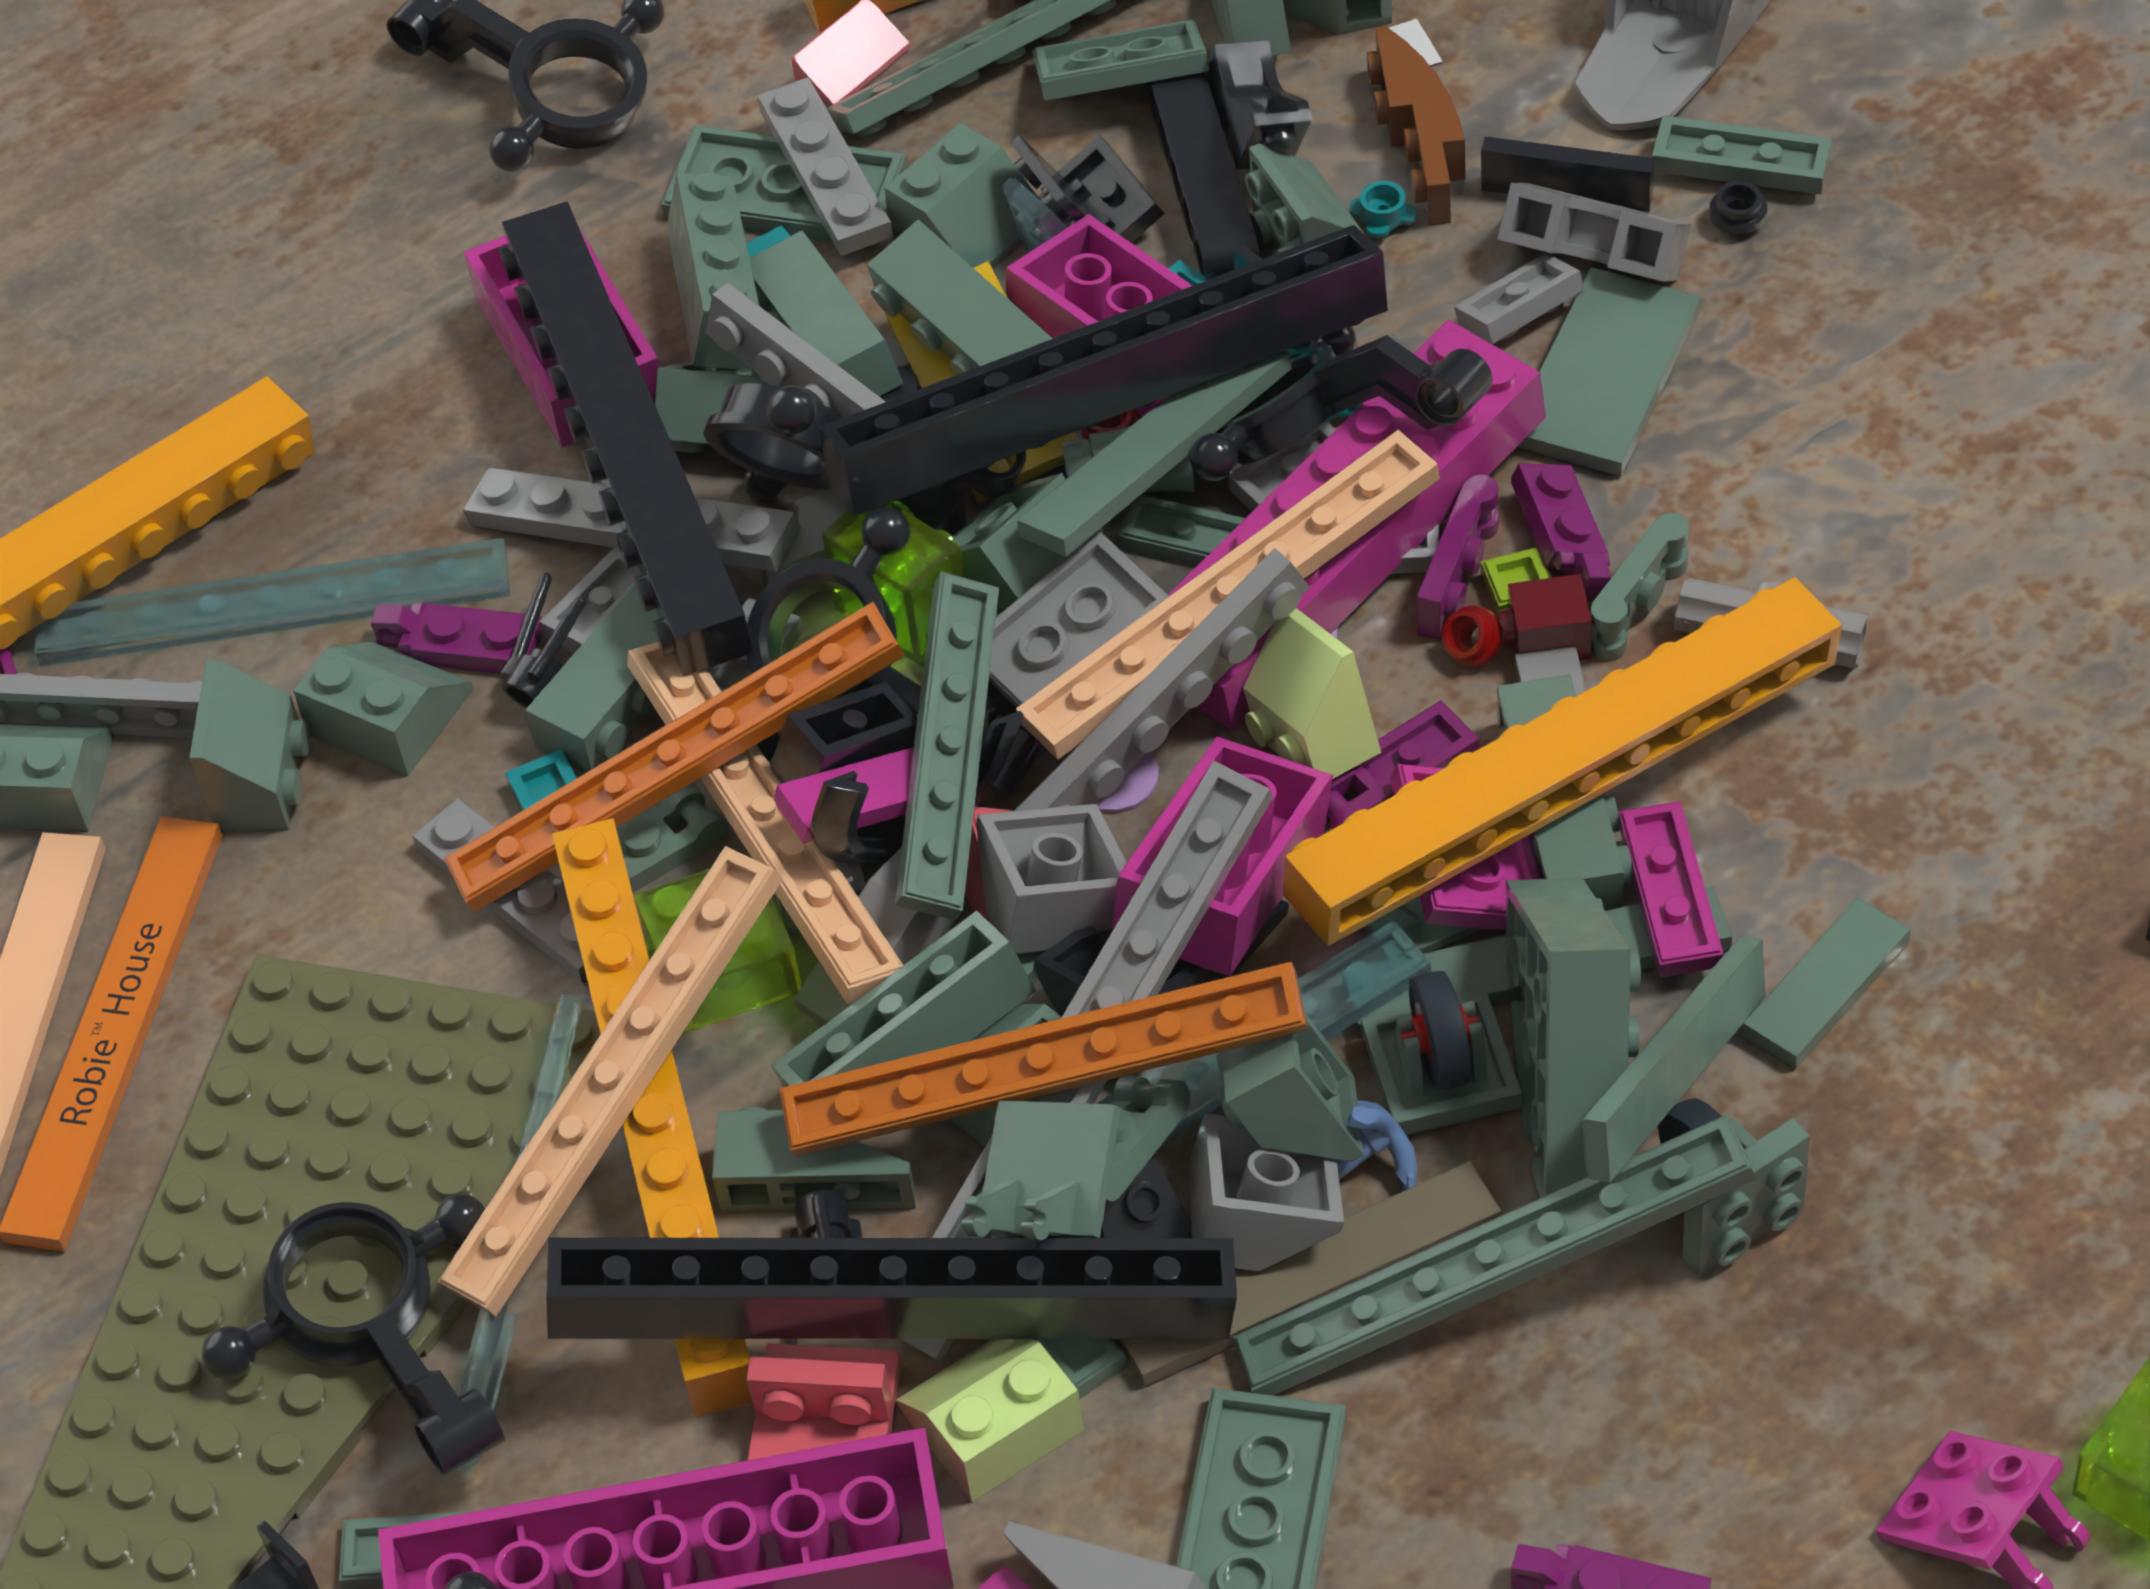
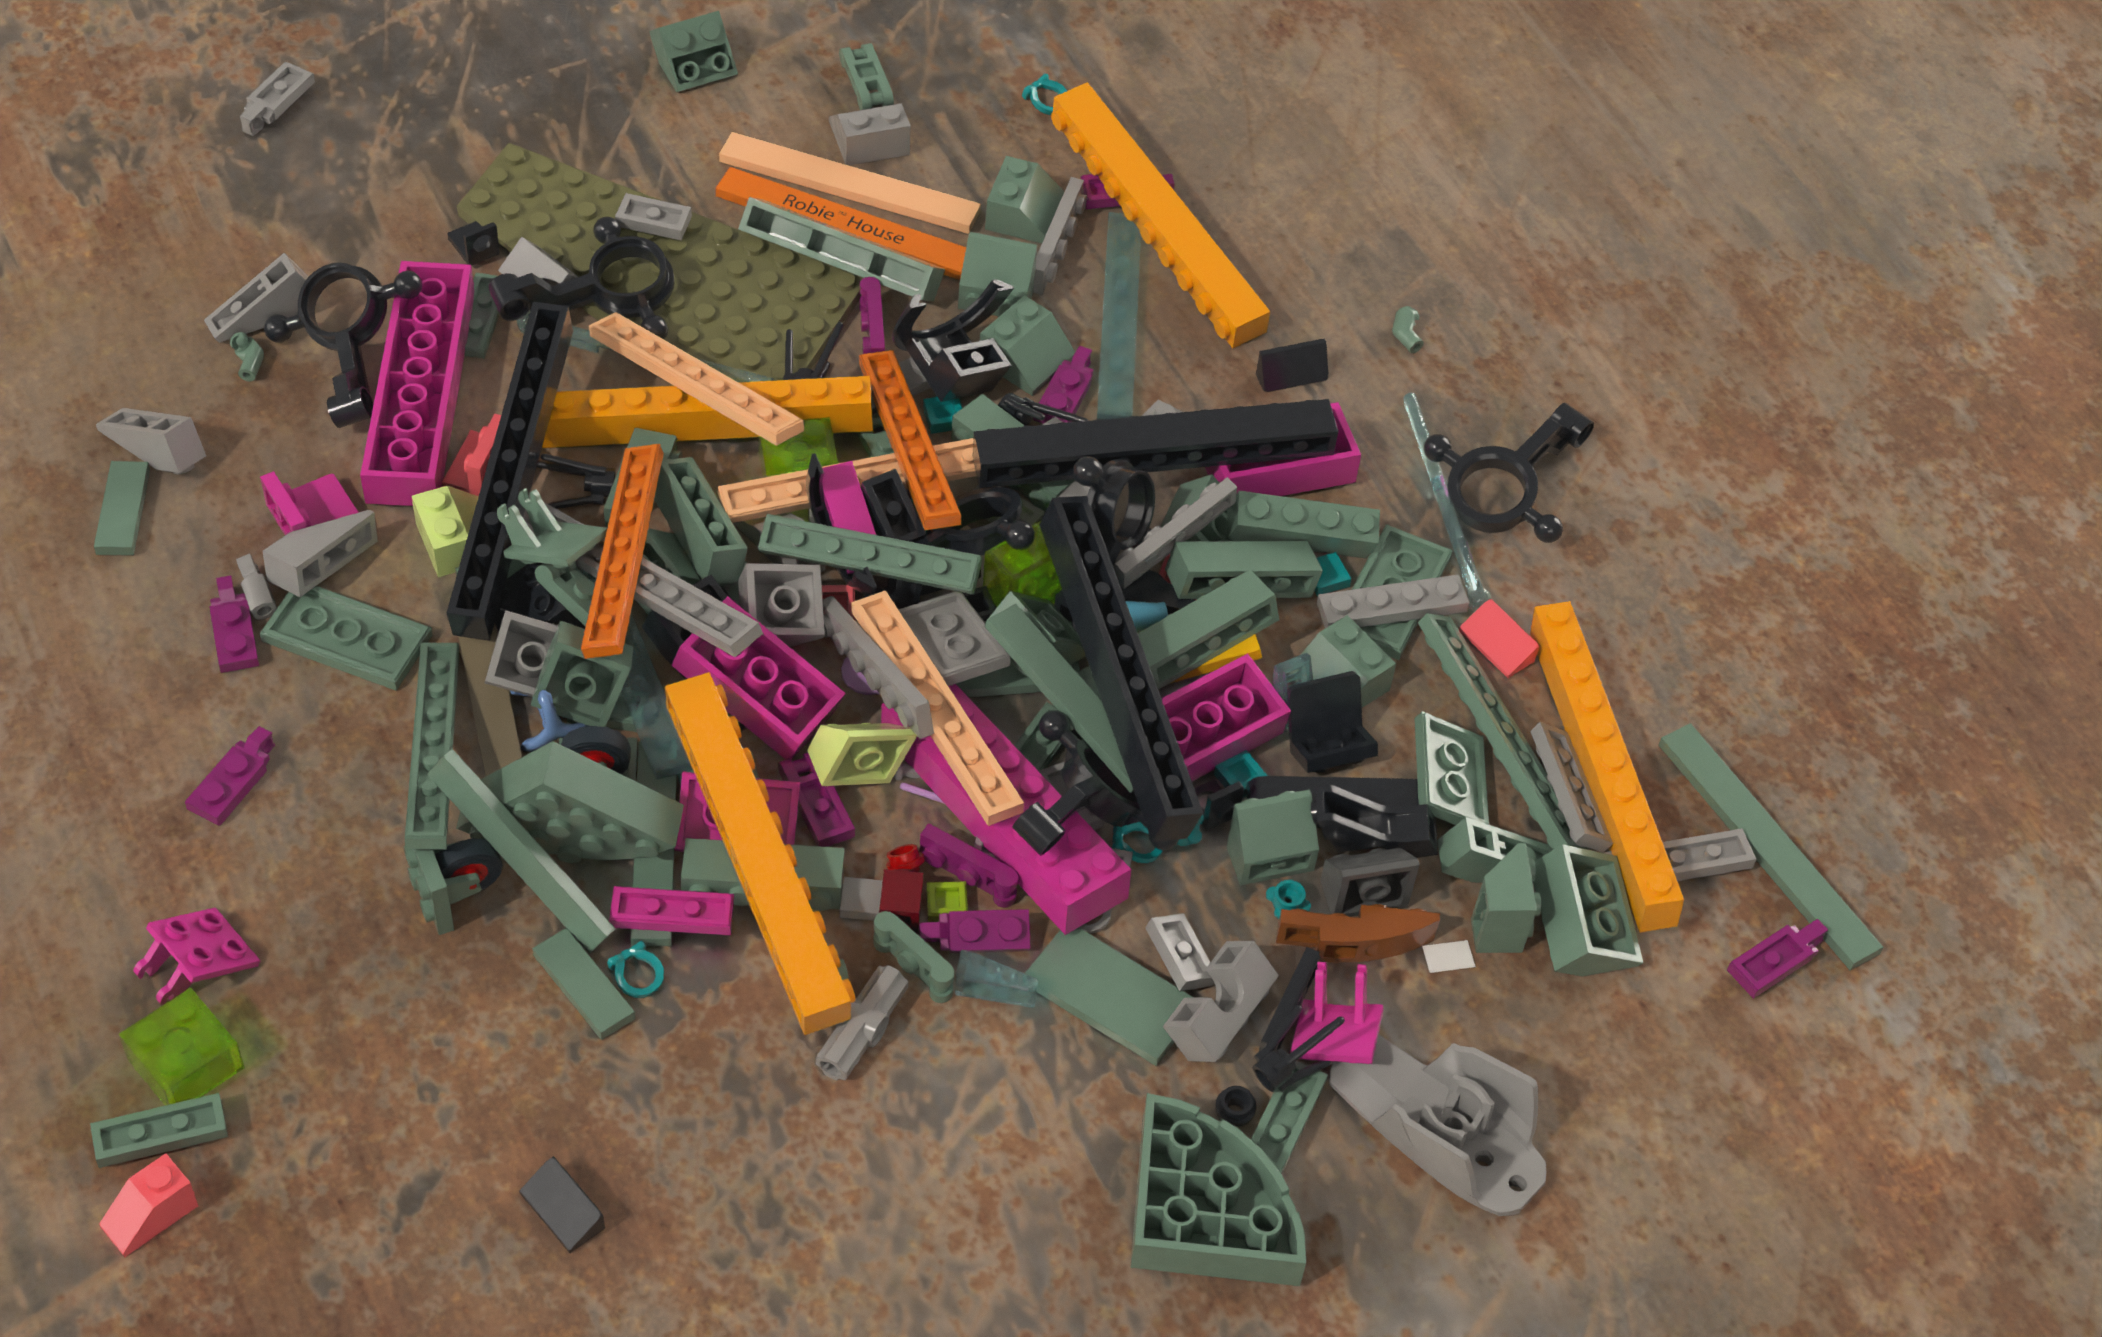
camera: 90 degrees right, 0 degrees up
none -> light grey arch [498,237,578,286]
none -> teal piece [607,941,664,998]
none -> light grey plate [615,193,692,240]
none -> sand green brick [738,197,945,301]
none -> black plant [783,322,843,380]
none -> magenta plate [859,276,885,354]
none -> black piece [892,279,1014,402]
none -> clear light blue slope [955,949,1038,1008]
none -> sand green brick [1130,1093,1306,1286]
none -> black plant [1252,1005,1345,1092]
none -> black slope [1256,338,1329,392]
none -> dark pink plate [1290,962,1384,1064]
none -> dark grey slope [1320,848,1420,917]
none -> sand green arm [1392,306,1424,354]
none -> clear light blue bar [1403,393,1491,612]

